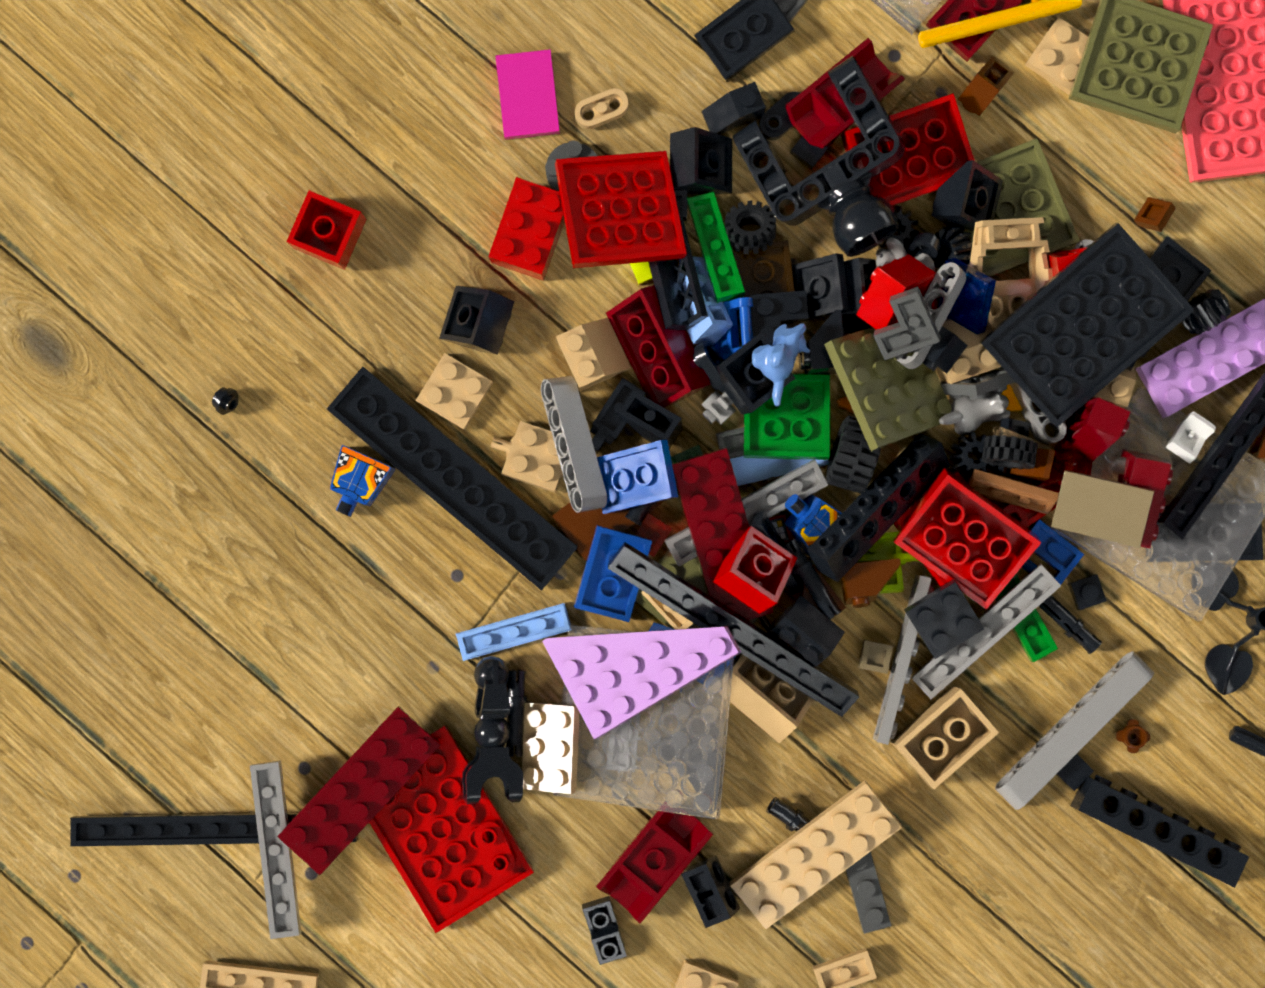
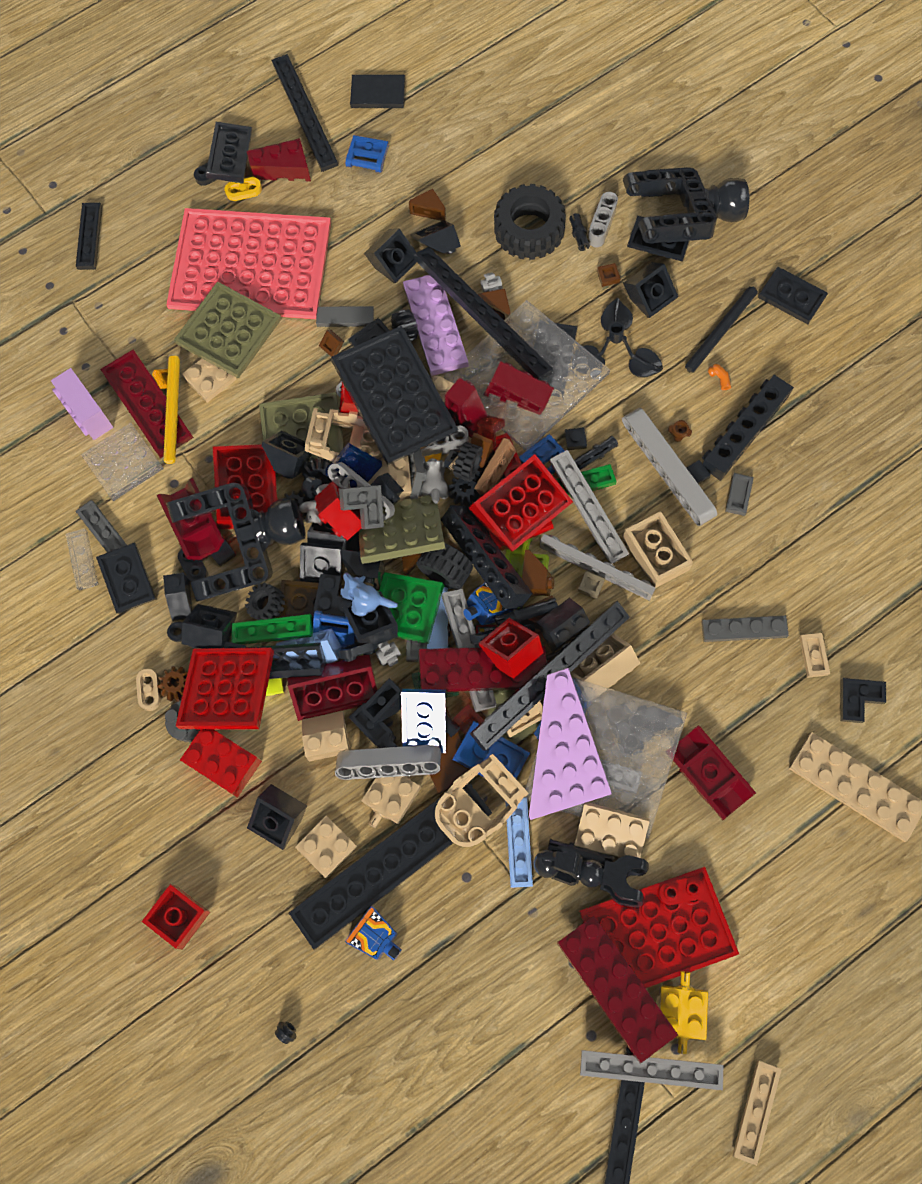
camera: 75 degrees left, 15 degrees down
dark pink tile [495,49,560,140] -> none
black slope [582,896,627,965] -> none
black brick [681,855,740,928] -> none
tan plate [730,780,902,929] -> none
black pin [766,797,810,832] -> none
black plate [904,579,985,659] -> none
reddish brown slope [958,56,1014,117] -> none
dark tan tile [1051,470,1155,548] -> none
white bracket [1166,411,1216,464] -> none
none -> reddish brown gear [157,666,188,702]
none -> black plate [167,622,182,642]
none -> dark grey tile [316,306,374,327]
none -> tan slope [435,754,529,847]
none -> yellow plate [660,971,709,1054]
none -> orange arm [708,364,731,390]
none -> dark grey tile [725,473,754,516]

